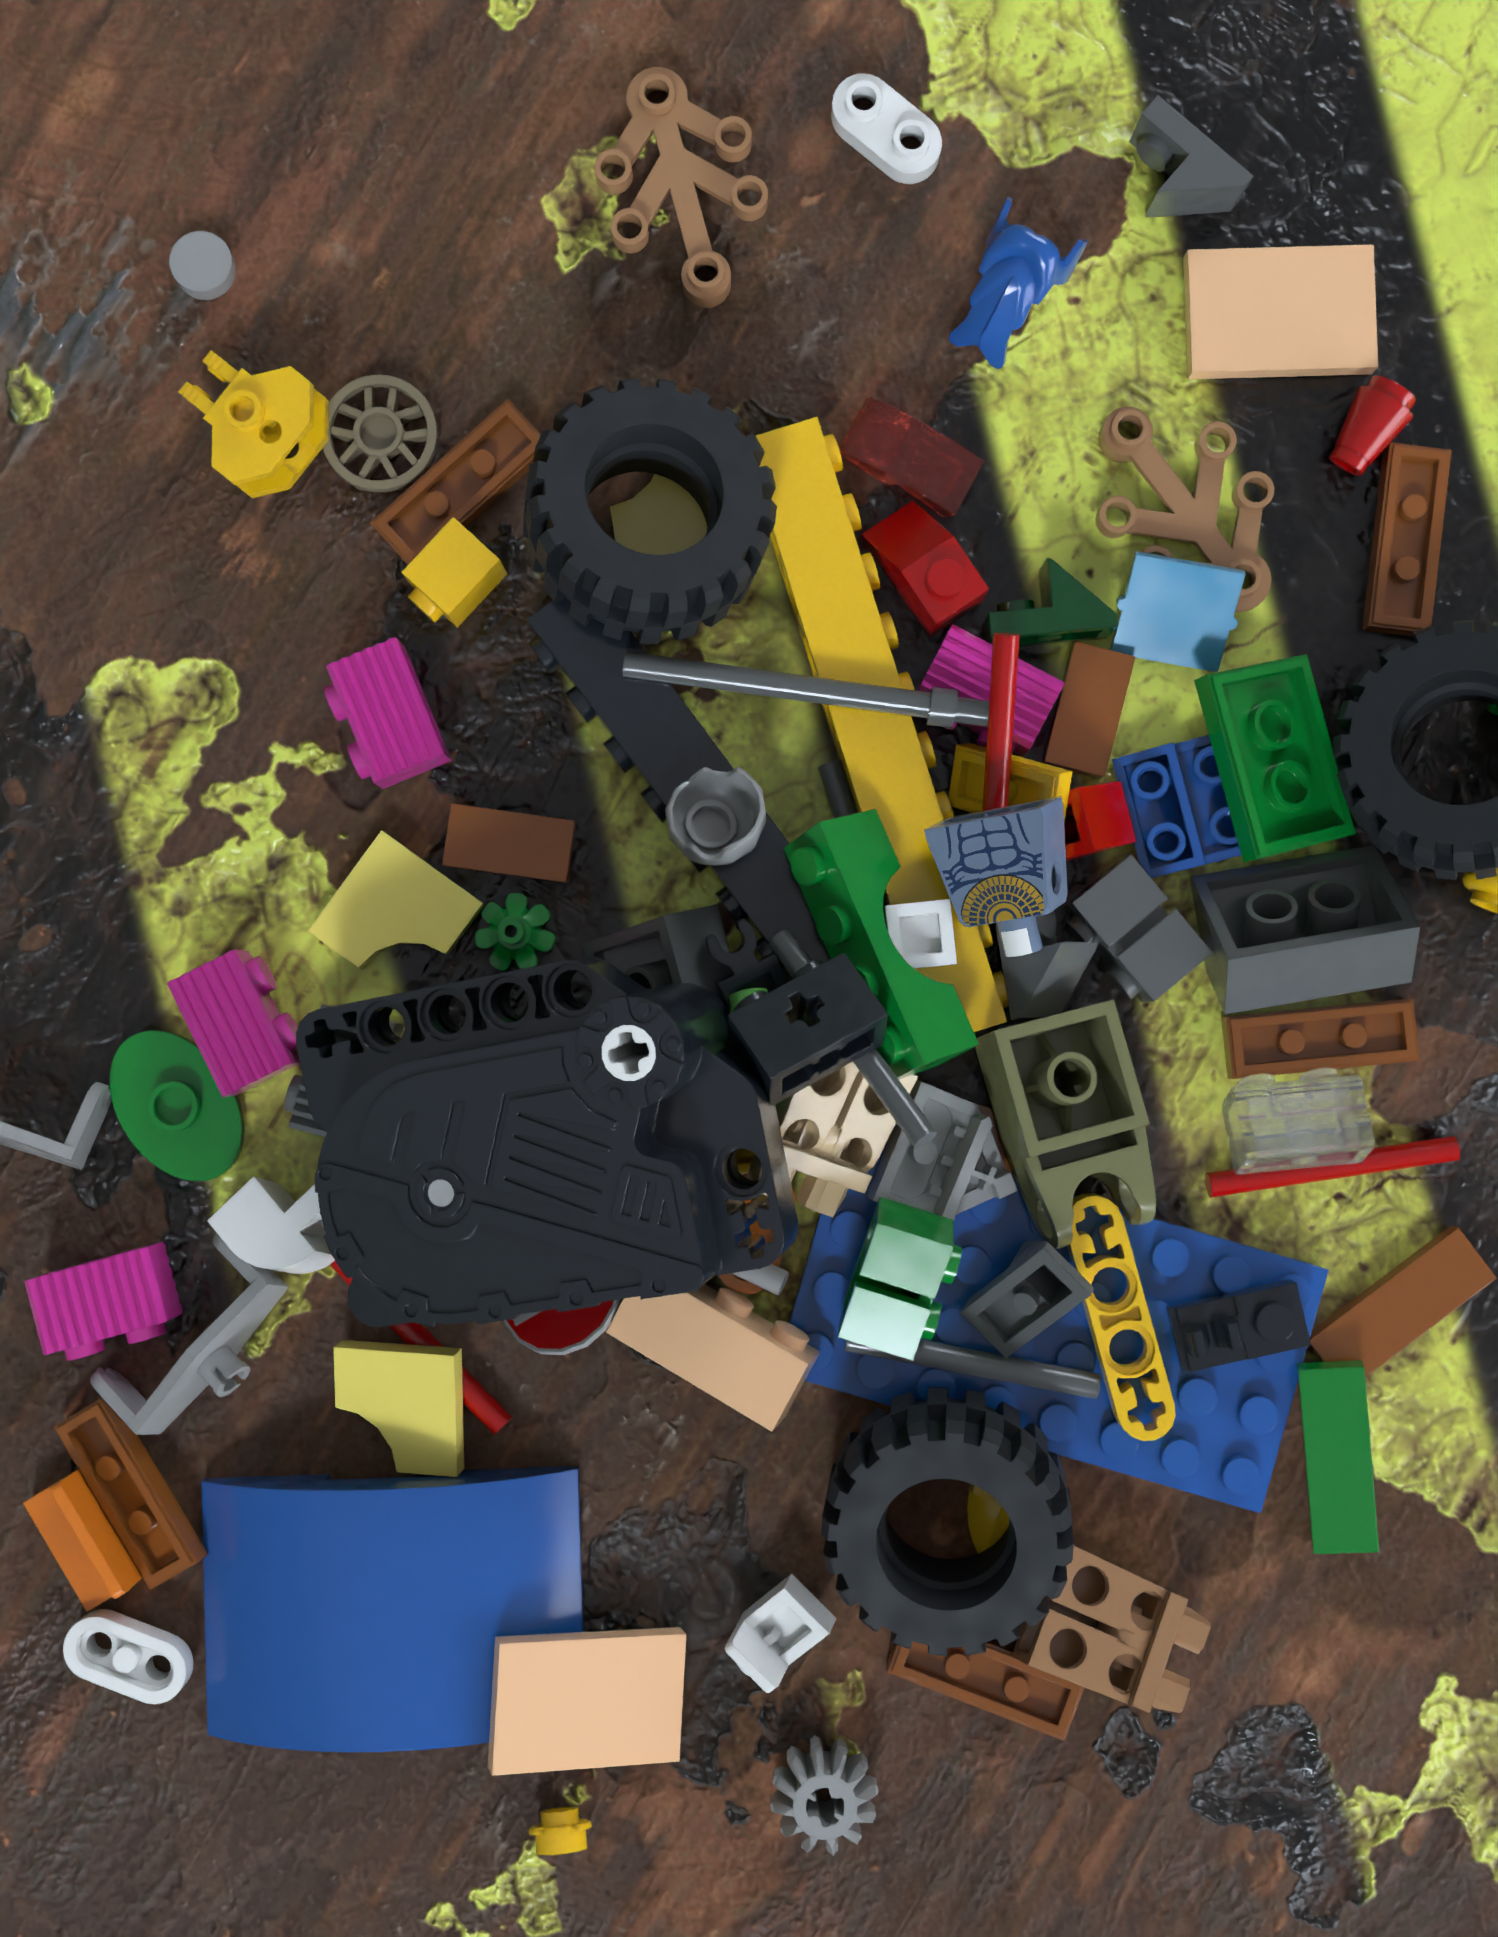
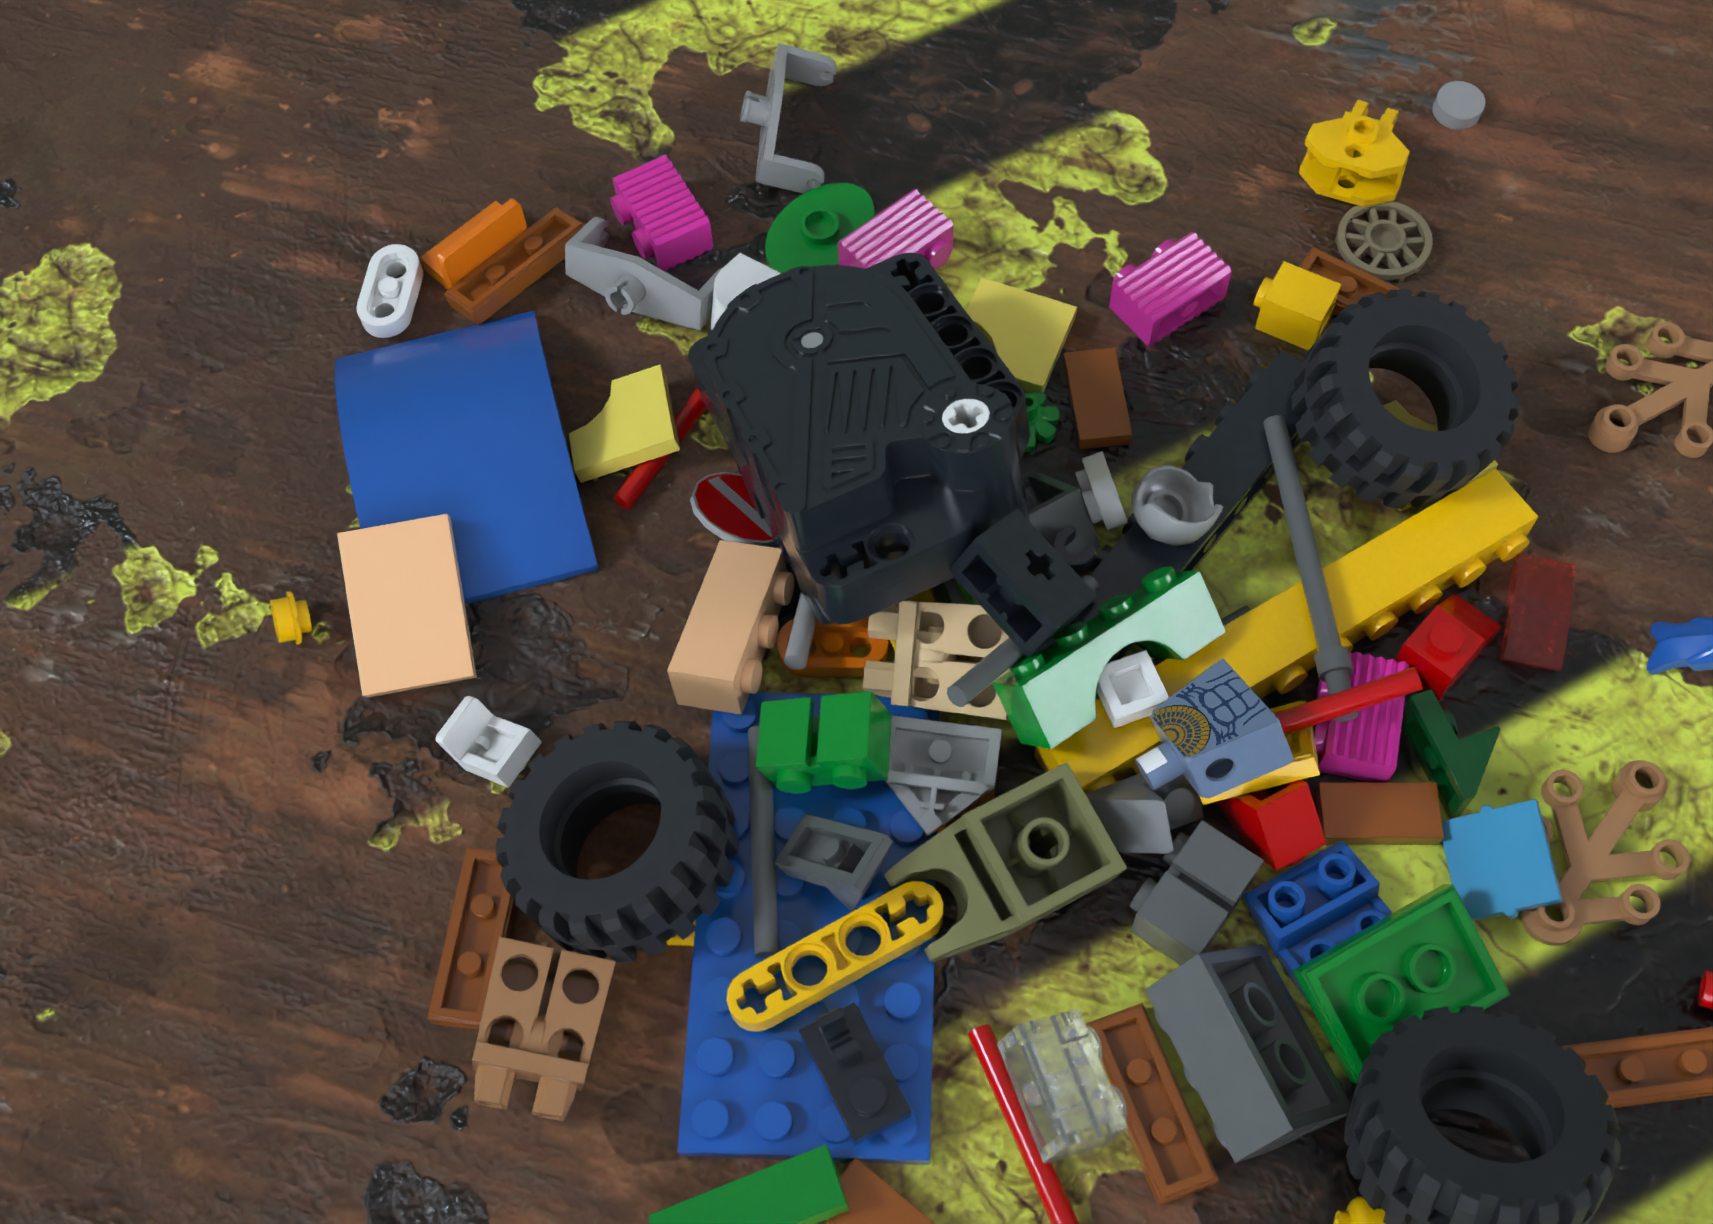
camera: 80 degrees right, 25 degrees down
light grey gear [770,1735,878,1856] -> none
none -> white plate [1075,451,1128,530]

